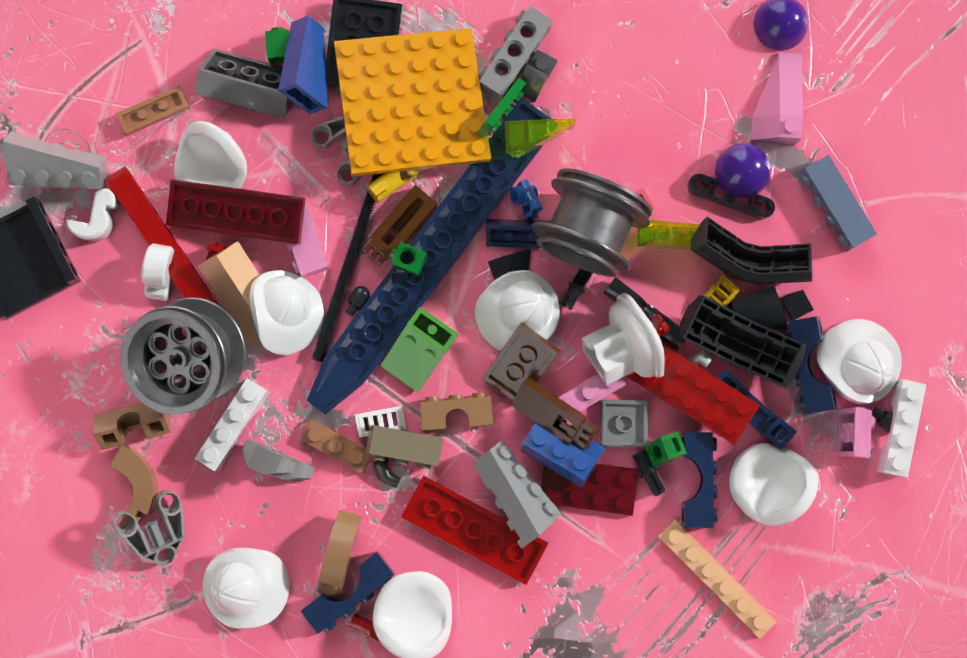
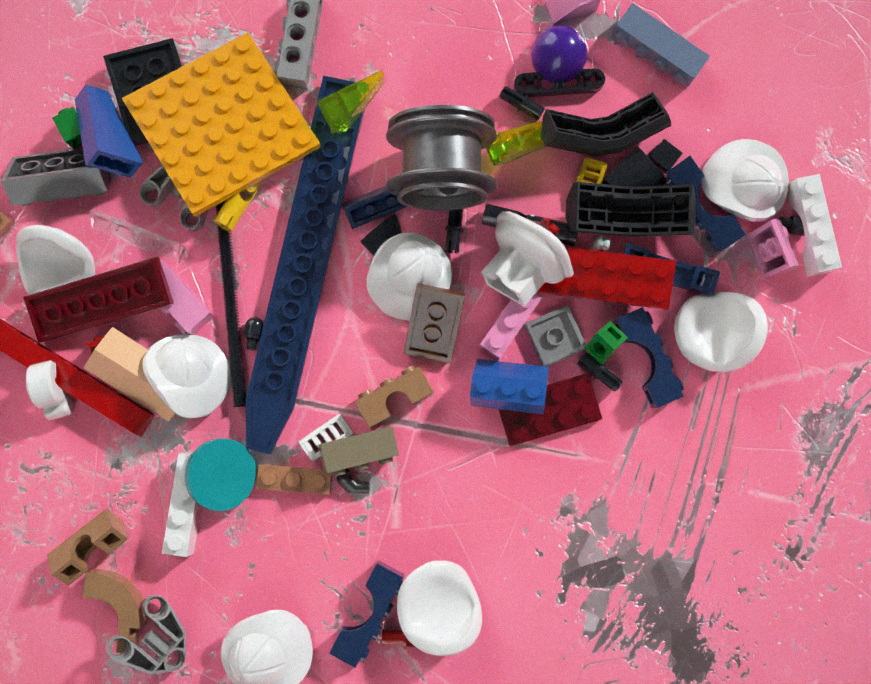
camera: 25 degrees left, 0 degrees up
flat silver wheel [121,297,246,415] -> none
light grey connector [242,438,315,481] -> none
medium nougat arch [318,510,362,598] -> none
reddish brown hinge [362,185,438,267] -> none
bright green slope [380,307,459,393] -> none
green brick [389,242,428,277] -> none
red plate [401,475,548,585] -> none
light grey wedge [473,440,561,548] -> none
green plate [477,78,526,138] -> none
blue plate [510,179,543,220] -> none
reddish brown hinge [511,378,599,449] -> none
dark grey slope [521,50,558,102] -> none
light nougat plate [658,519,776,638] -> none
none -> teal piece [185,438,256,511]
none -> black axle [499,86,545,121]

